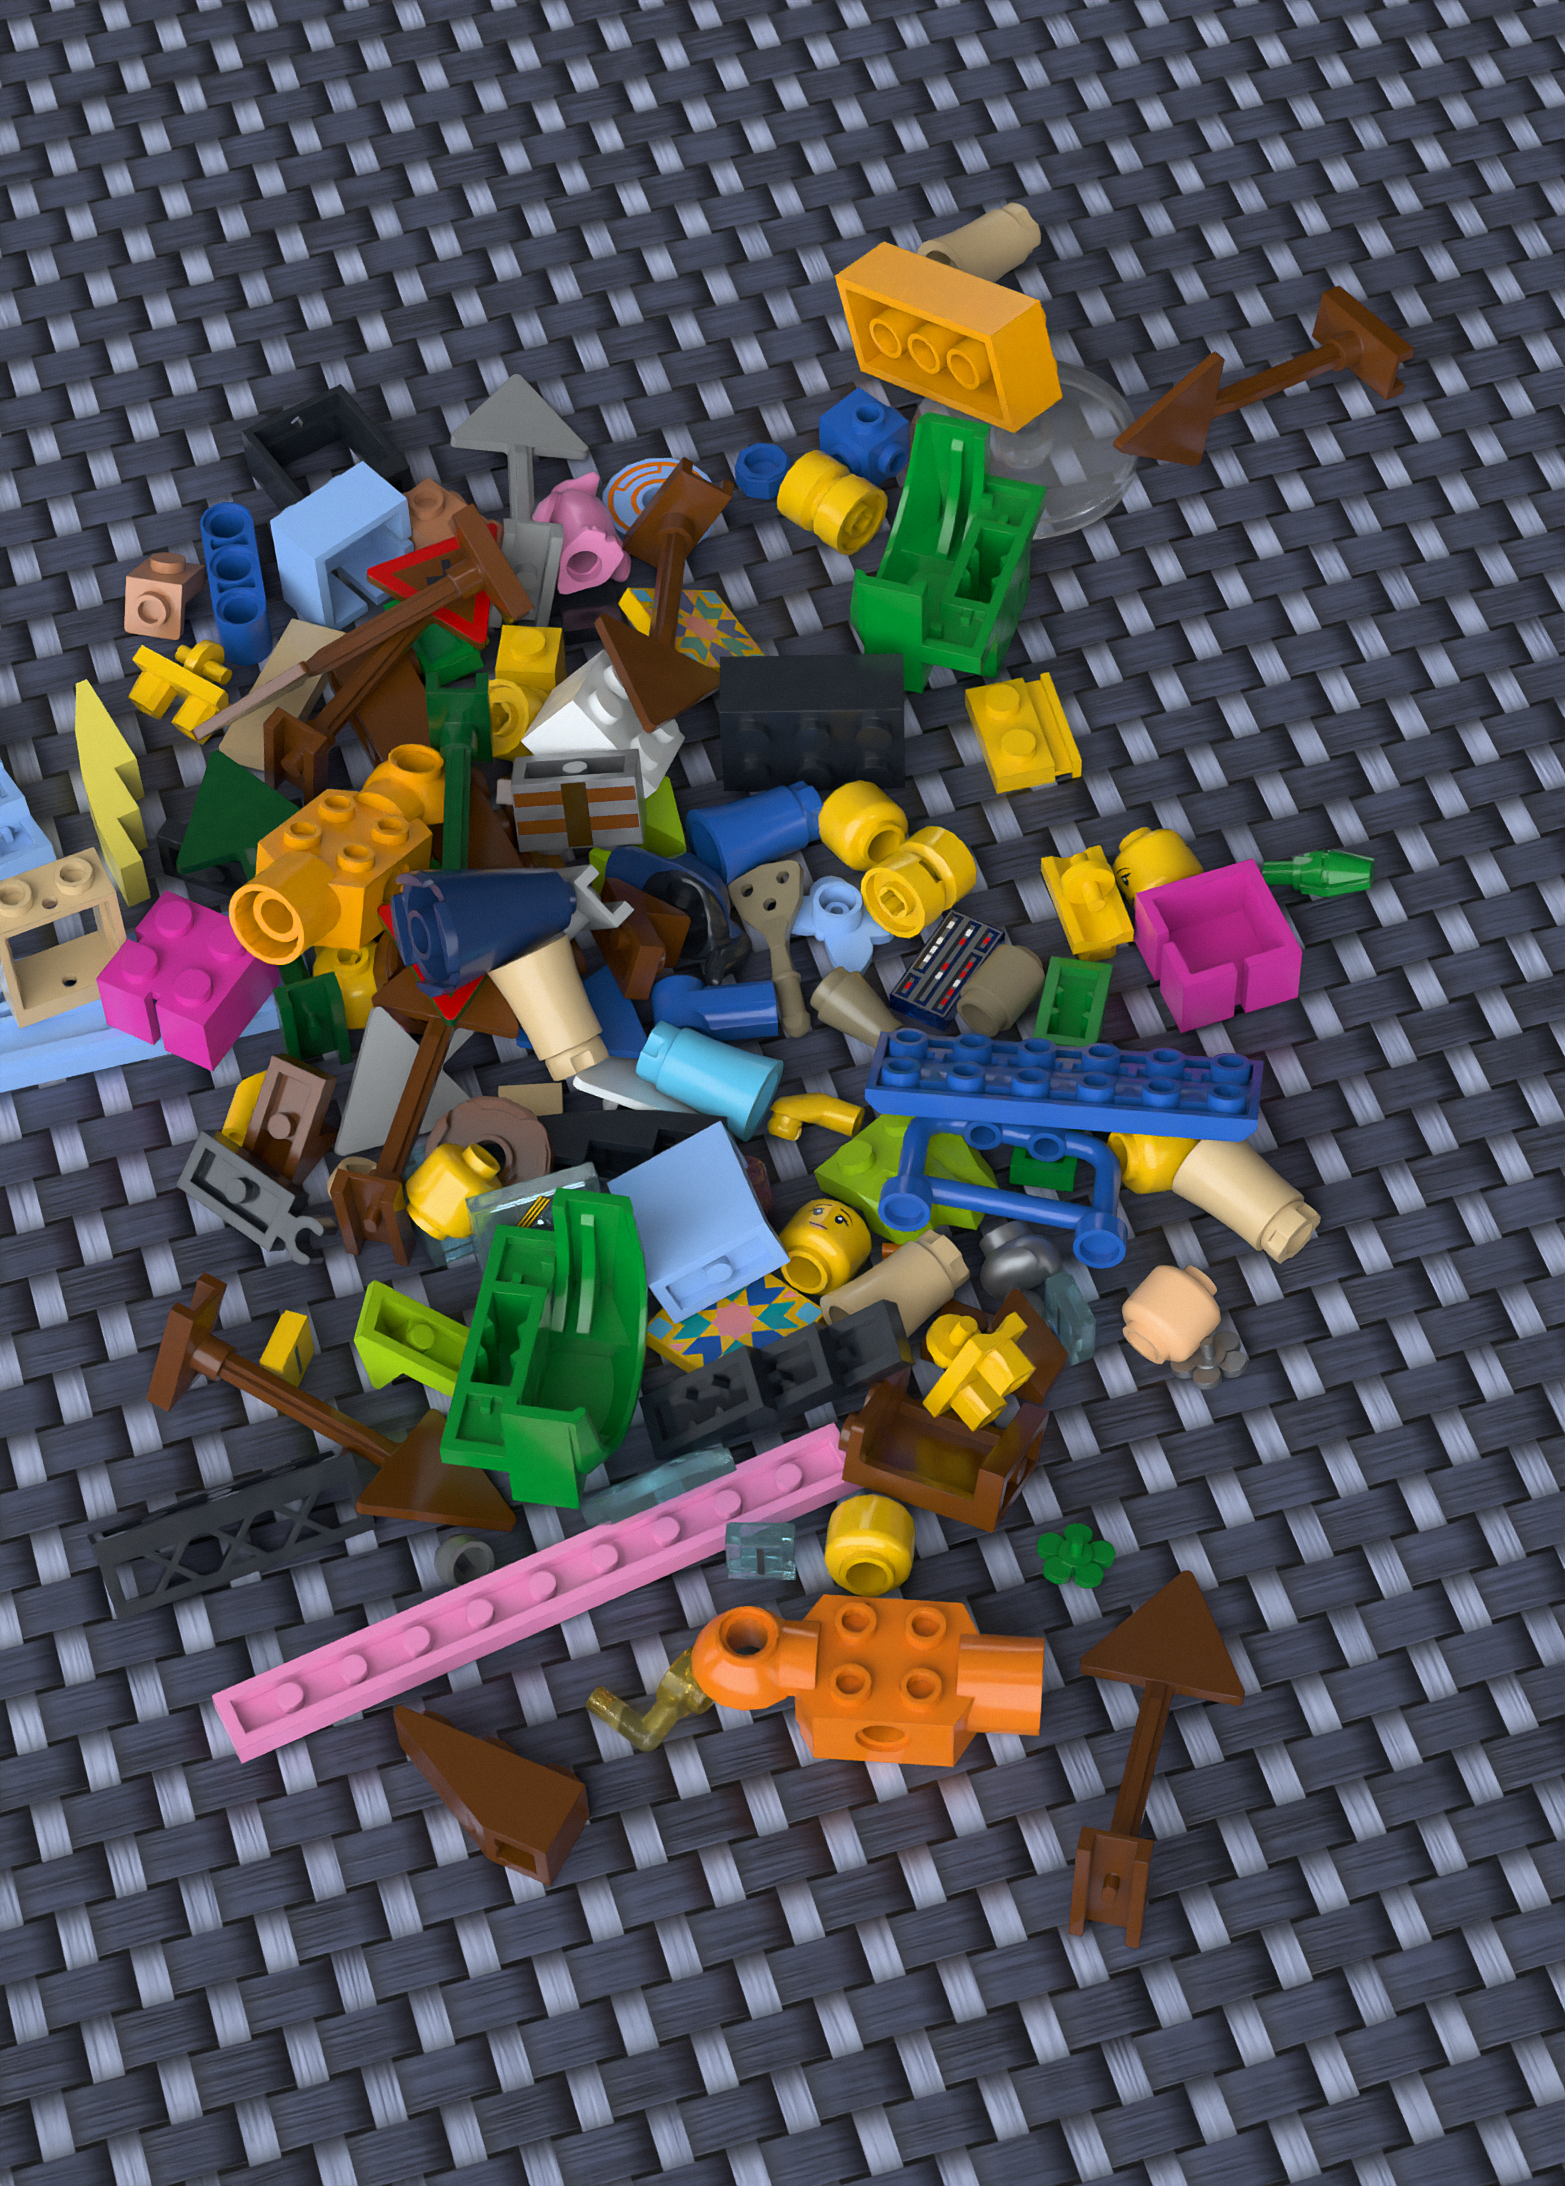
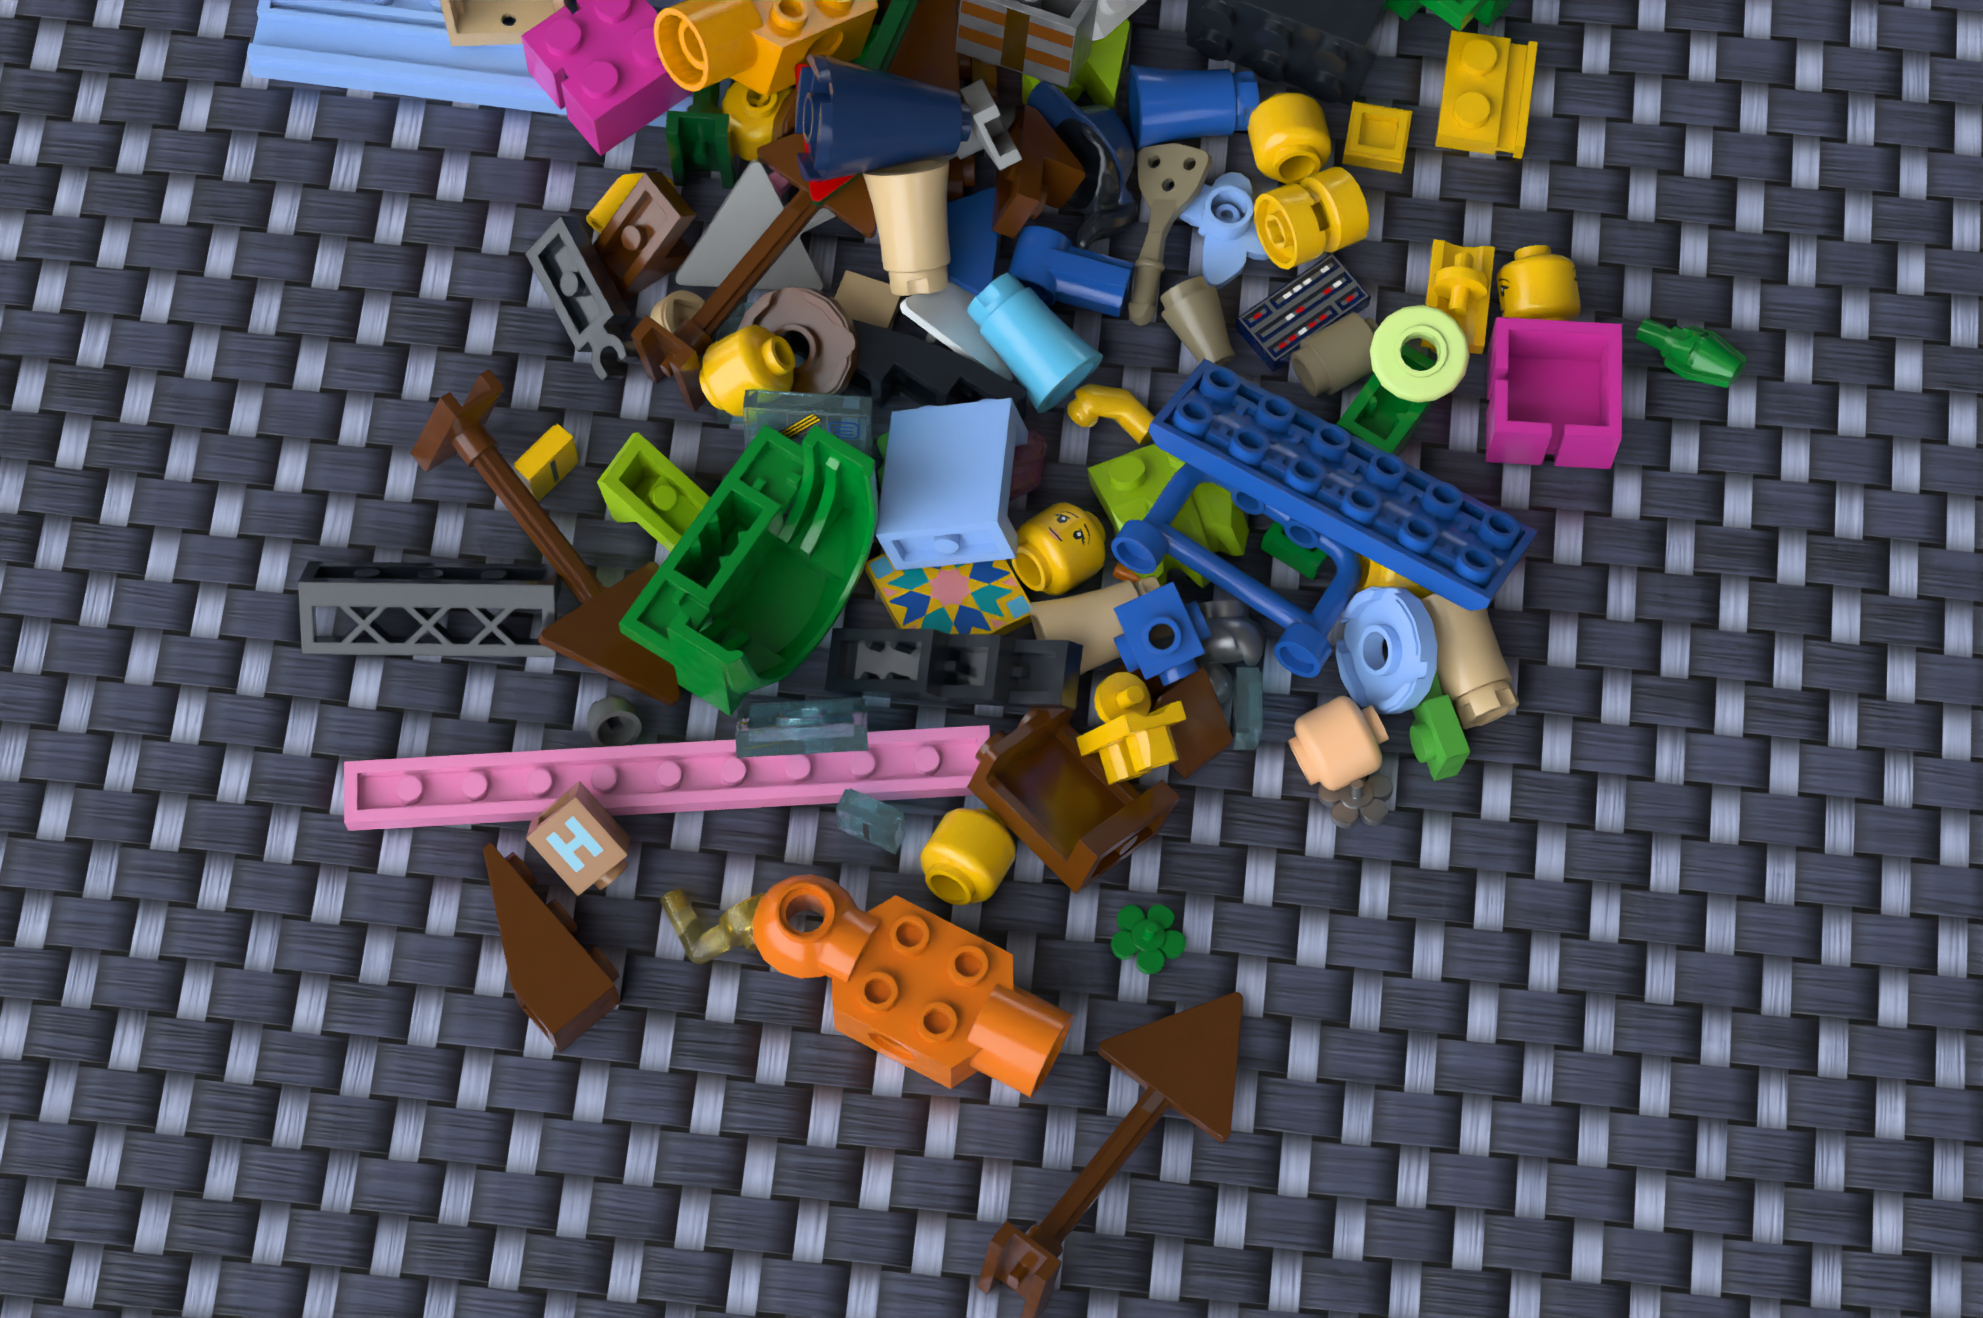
camera: 20 degrees right, 15 degrees up
none -> medium nougat brick [526,781,631,896]
none -> blue brick [1113,581,1212,686]
none -> light blue tile [1336,586,1438,715]
none -> yellow tile [1342,101,1413,174]
none -> yellowish green piece [1370,305,1470,403]
none -> bright green plate [1410,670,1470,781]

